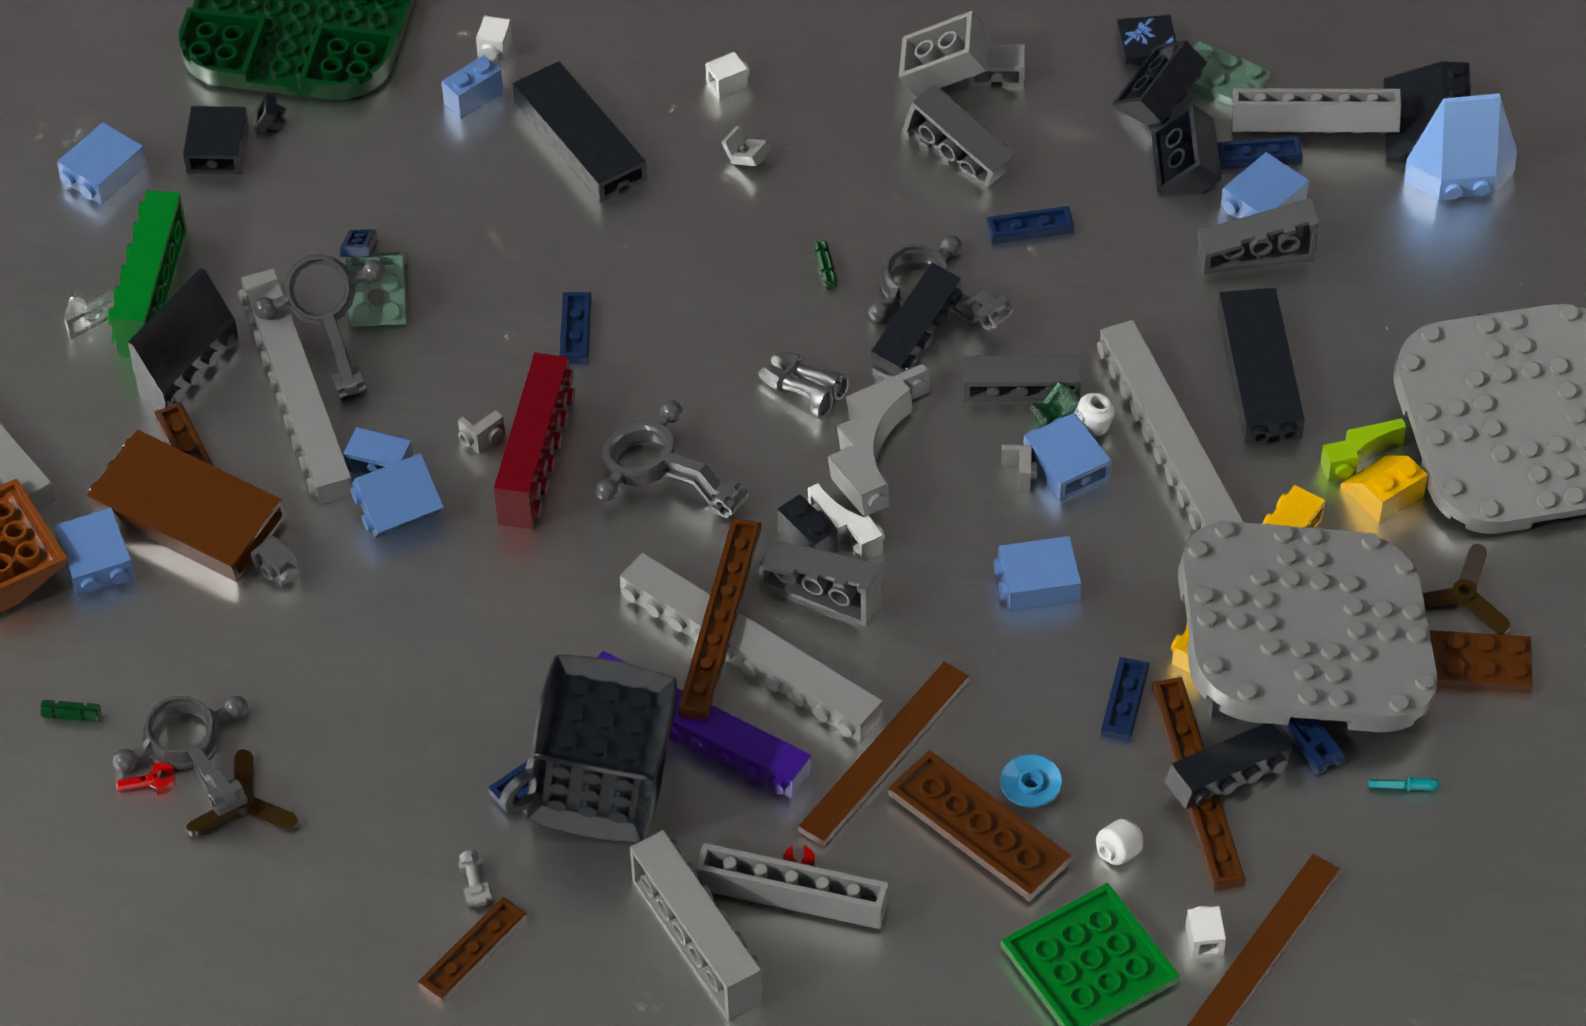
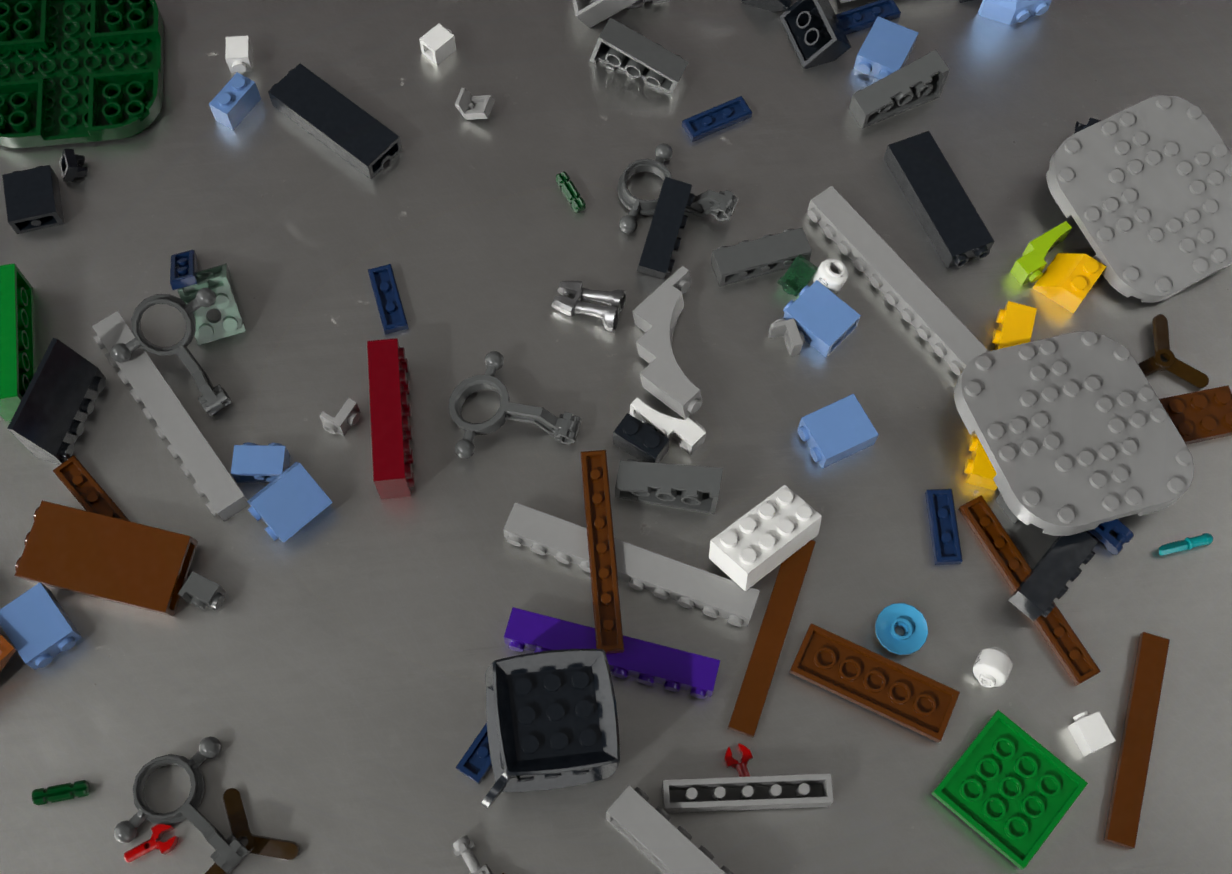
camera: 20 degrees left, 15 degrees up
none -> white brick [709,485,822,591]

